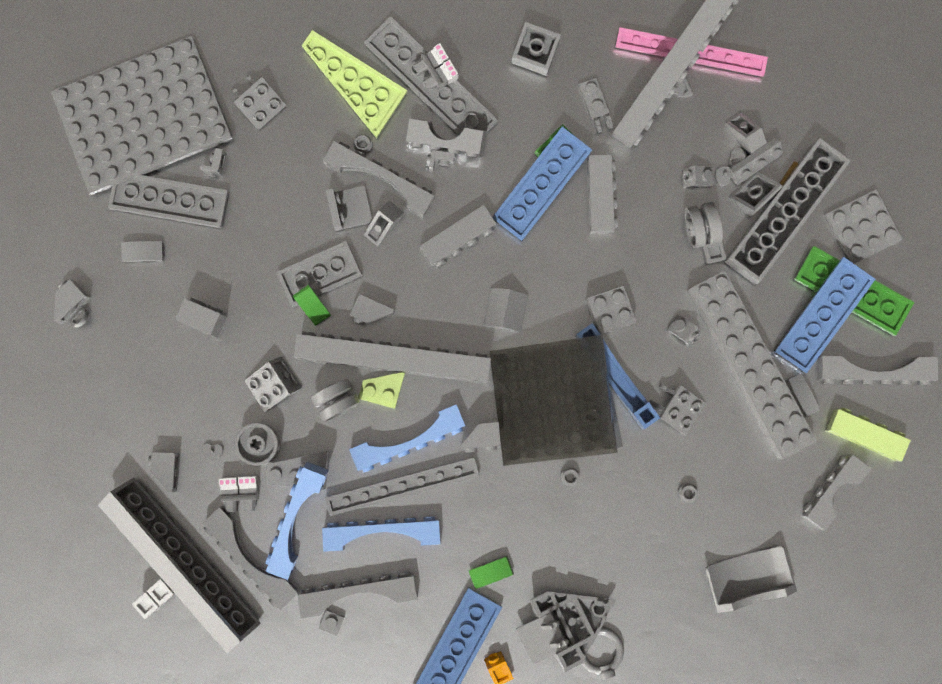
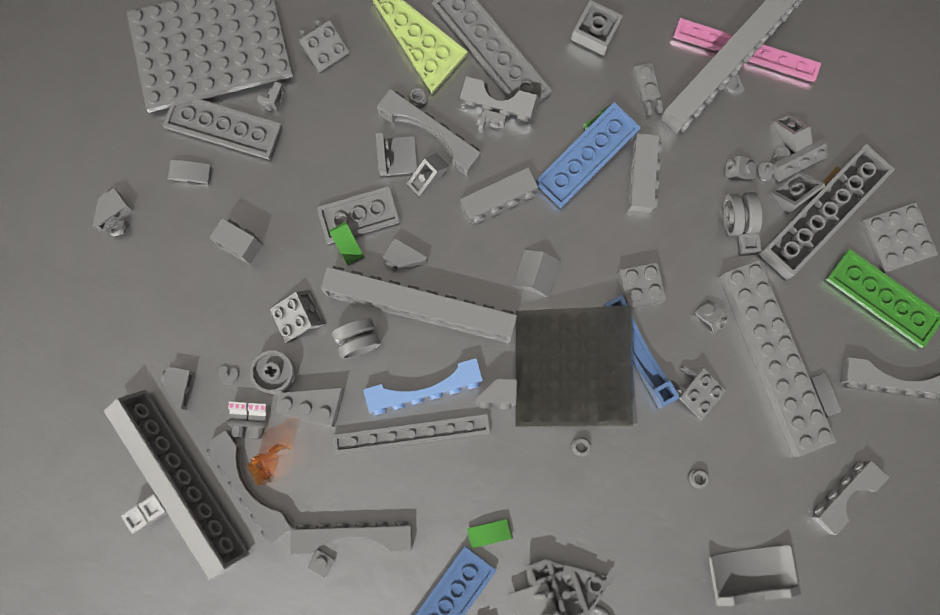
camera: 10 degrees right, 5 degrees down
light blue arch [265,462,329,580] -> none
light blue arch [322,516,441,552] -> none
yellowish green wing [358,372,405,409] -> none
light grey hips [413,43,458,90] -> none
medium blue plate [774,257,876,373] -> none
yellowish green brick [825,407,911,461] -> none
none -> clear orange bracket [246,444,291,486]

